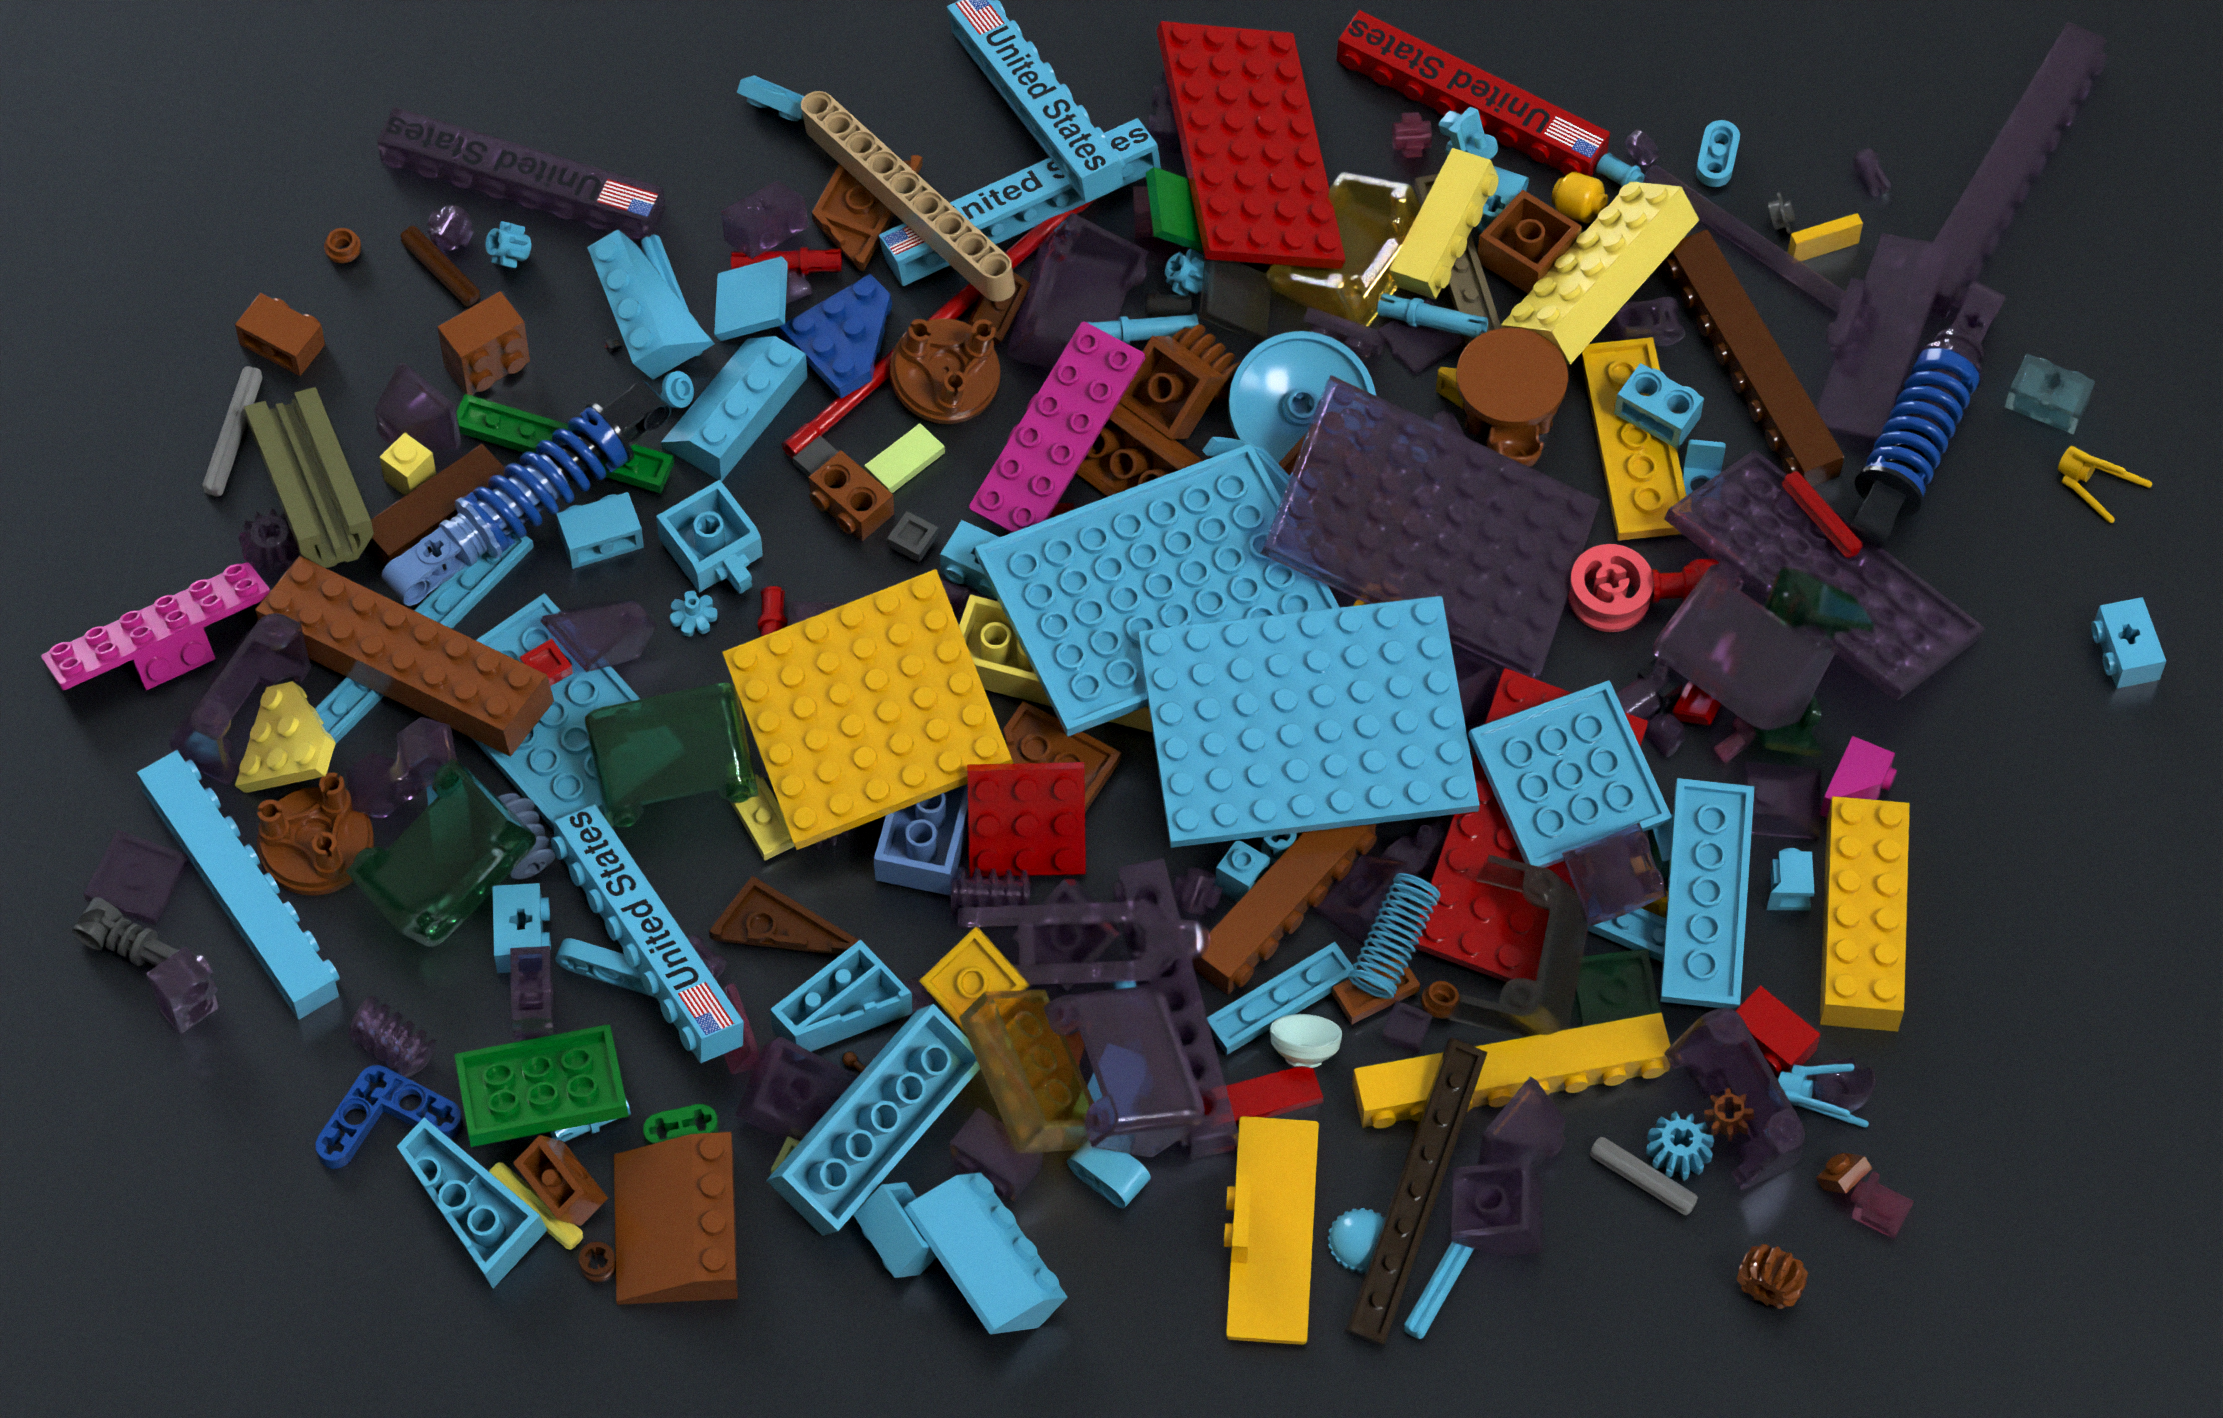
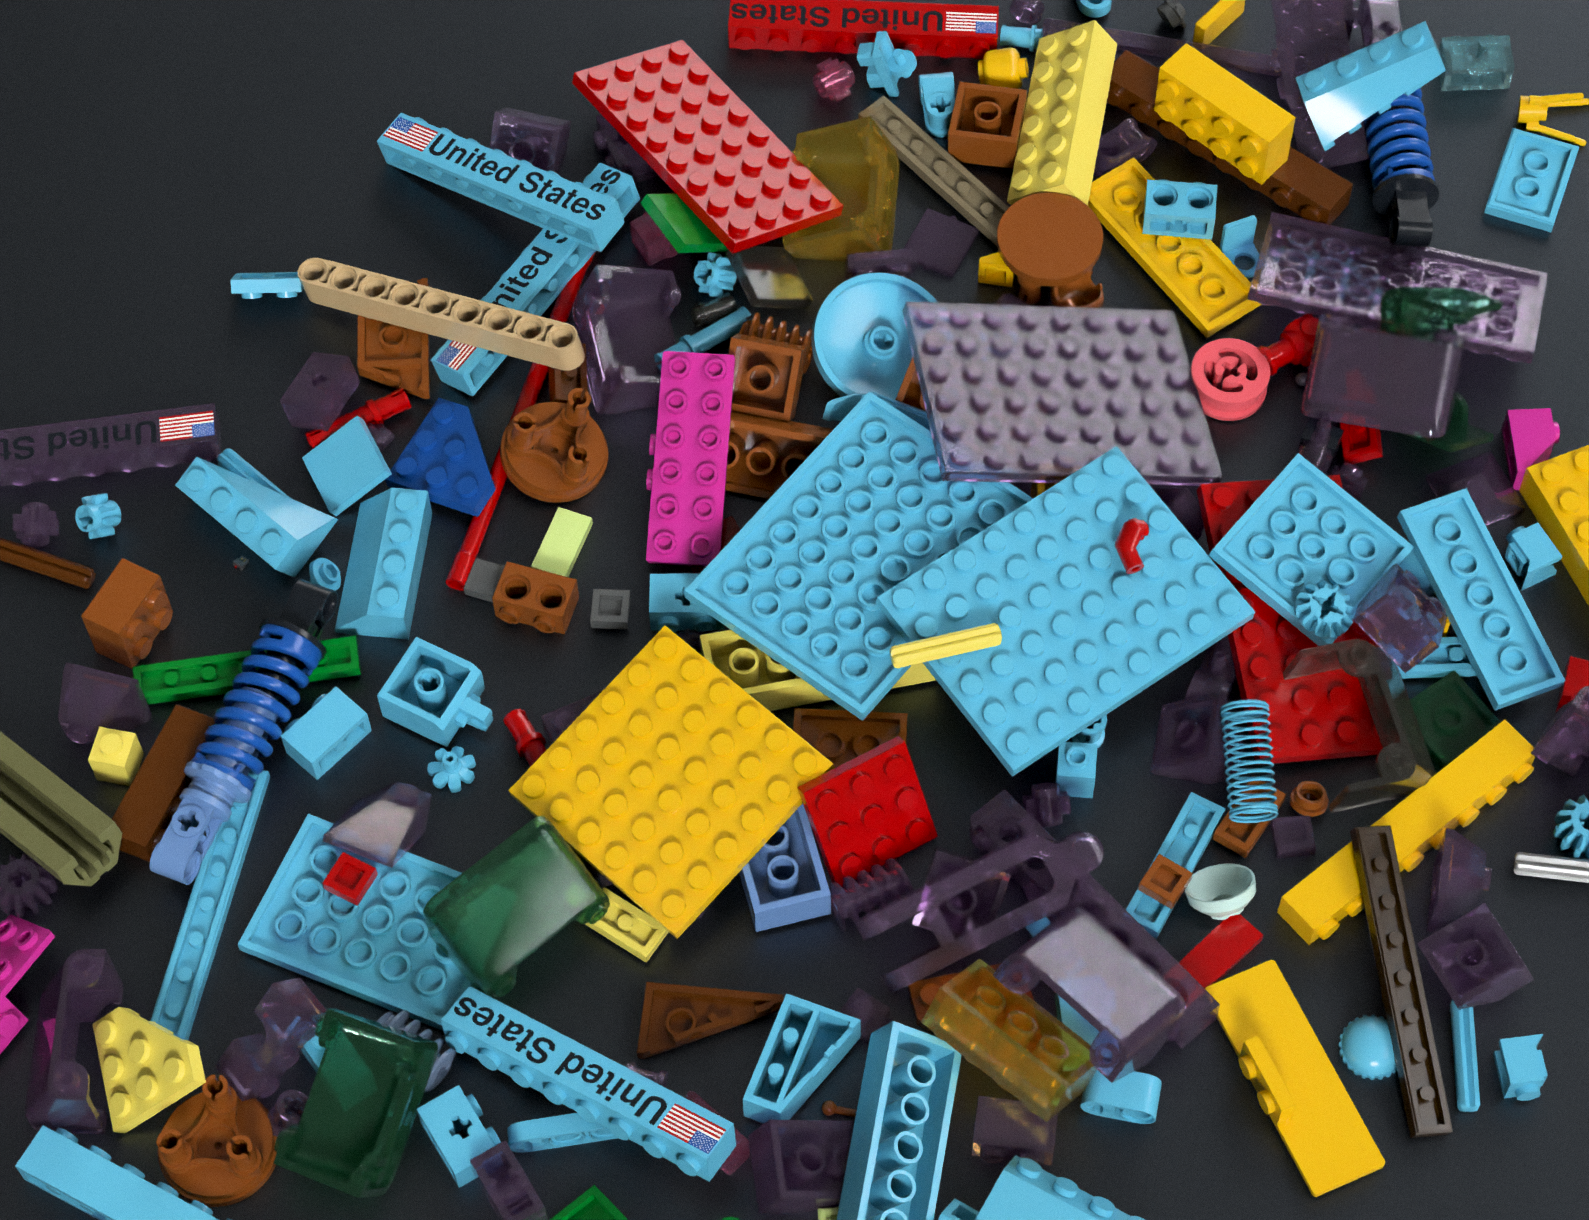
camera: 25 degrees left, 0 degrees up
dark orange brick [255,556,554,757] -> none
yellow tile [919,927,1030,1039] -> none
dark orange brick [1192,824,1377,995] -> none
medium azure pin [1377,293,1488,338] -> none
light yellow brick [1389,148,1499,300] -> none
clear pink arm [1713,714,1759,763] -> none
red axle [1782,471,1863,559] -> none
none -> clear purple bush [267,1090,312,1138]
none -> clear purple slope [489,107,571,174]
none -> light yellow axle [890,623,1002,668]
none -> red arm [1115,518,1149,574]
none -> dark orange plate [1138,854,1193,909]
none -> yellow brick [1154,43,1296,185]
none -> medium azure wedge [1295,21,1446,151]
none -> medium azure gear [1295,579,1356,638]
none -> medium azure tile [1484,128,1579,232]
none -> medium azure window [1493,1034,1548,1101]

